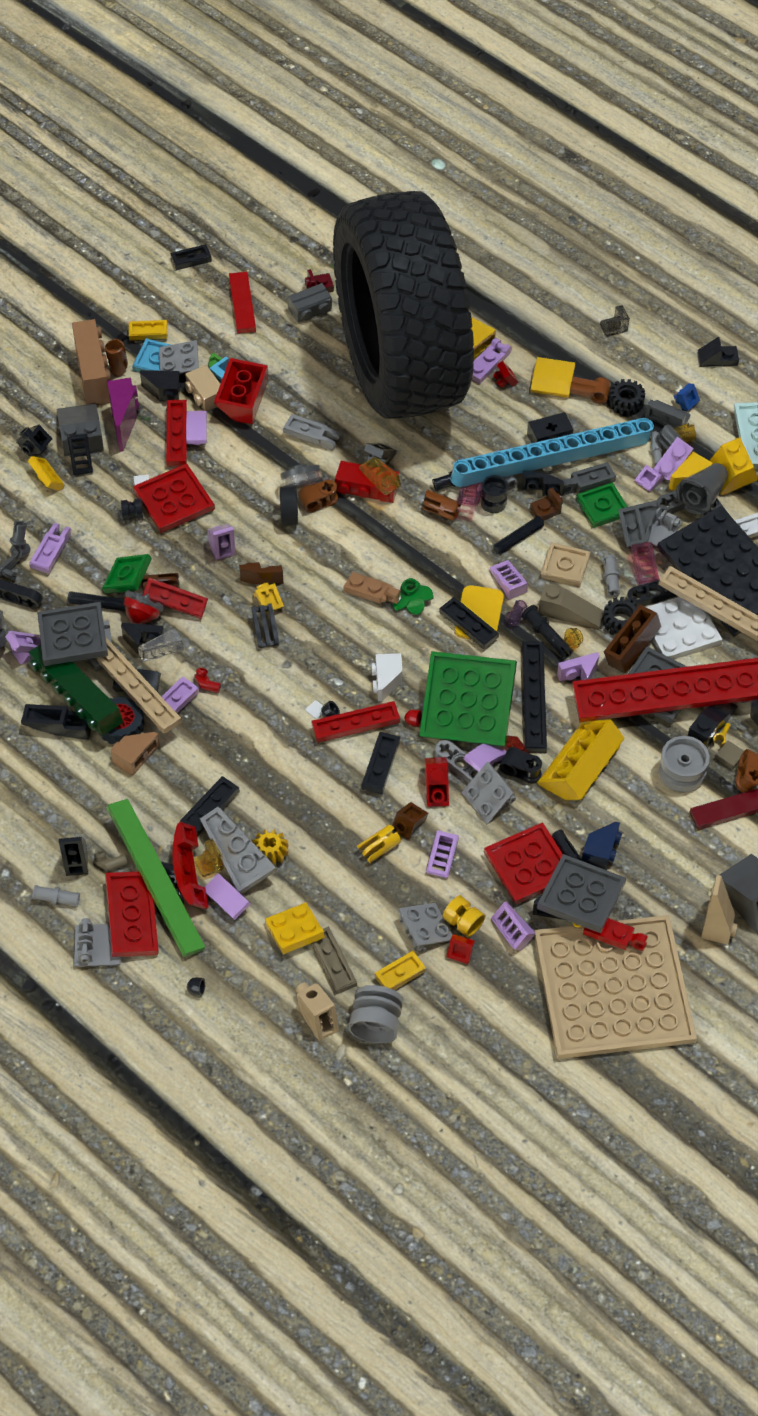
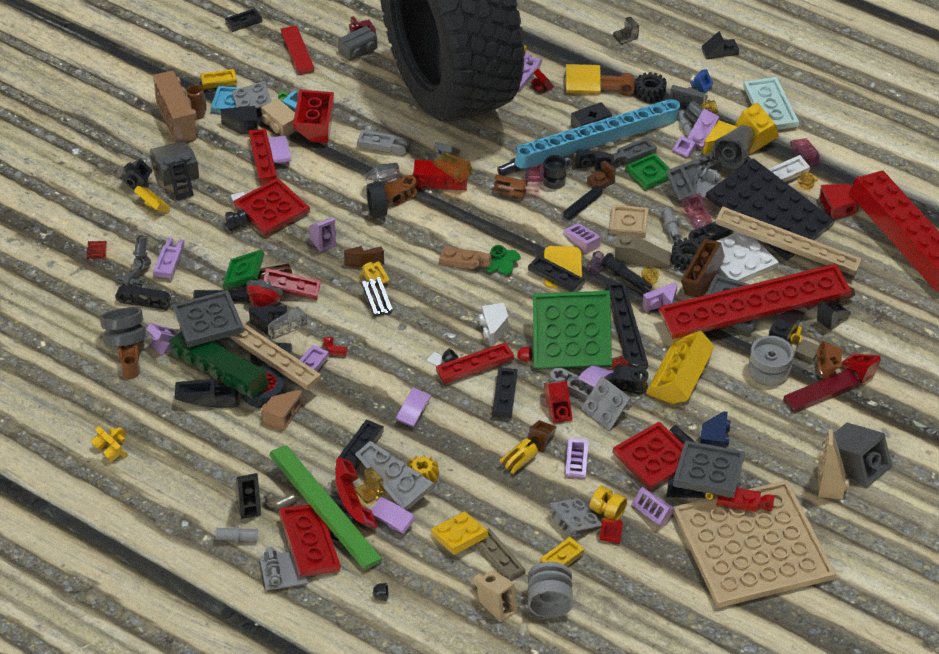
camera: 10 degrees left, 10 degrees down
magenta slope [107,377,140,452] -> none
none -> lavender slope [396,387,431,428]

